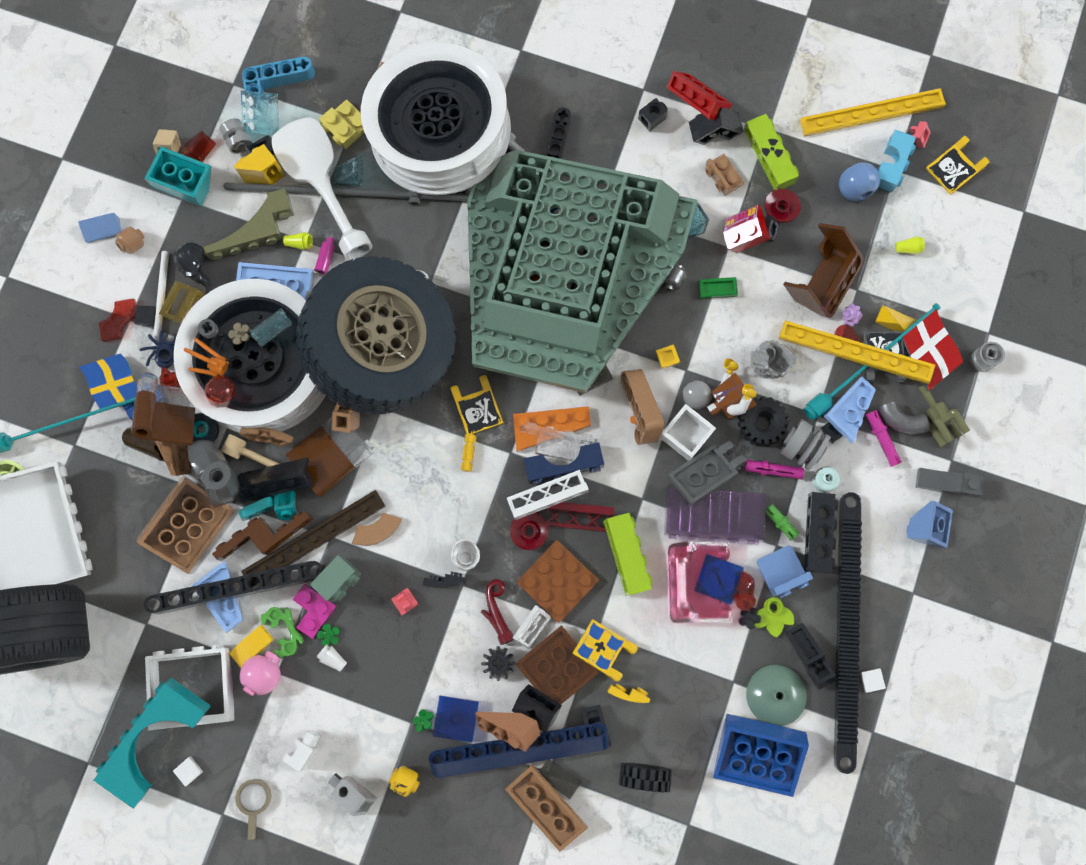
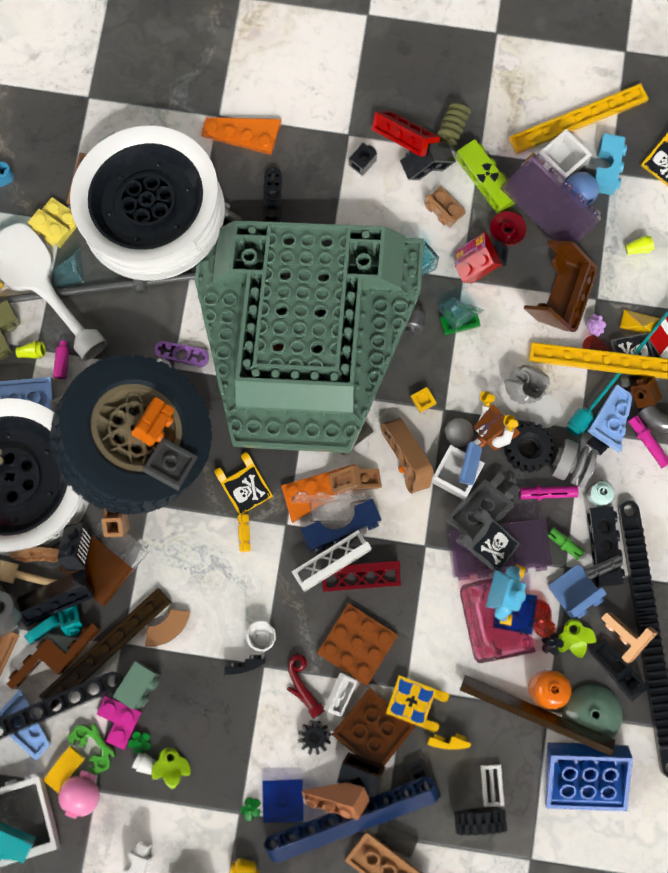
camera: 15 degrees left, 0 degrees up
clear light blue hinge [250,309,293,347] -> none
coral tile [391,588,419,616] -> none
dark red dish [510,513,549,551] -> none
lime brick [604,513,653,596] -> none
coral tile [910,121,931,148] -> none
none -> black brick [57,523,93,571]
none -> orange brick [131,397,175,446]
none -> dark grey tile [143,438,197,490]
none -> lime plate [151,747,191,789]
none -> medium lavender beam [154,341,209,367]
none -> orange wing [201,117,281,155]
none -> medium nougat bracket [329,466,382,493]
none -> olive piece [437,103,471,145]
none -> clear light blue slope [438,297,484,330]
none -> flag [456,509,520,573]
none -> medium blue slope [459,442,482,485]
none -> dark brown tile [459,675,615,755]
none -> white tile [480,764,504,807]
none -> medium azure torso [485,564,526,626]
none -> clear purple brick [500,152,601,244]
none -> white sticker [527,395,562,428]
none -> orange cylinder [528,670,572,710]
none -> white piece [536,129,592,186]
none -> dark grey axle [585,555,623,579]
none -> light nougat bracket [601,612,658,663]
none -> reddish brown brick [630,376,662,408]

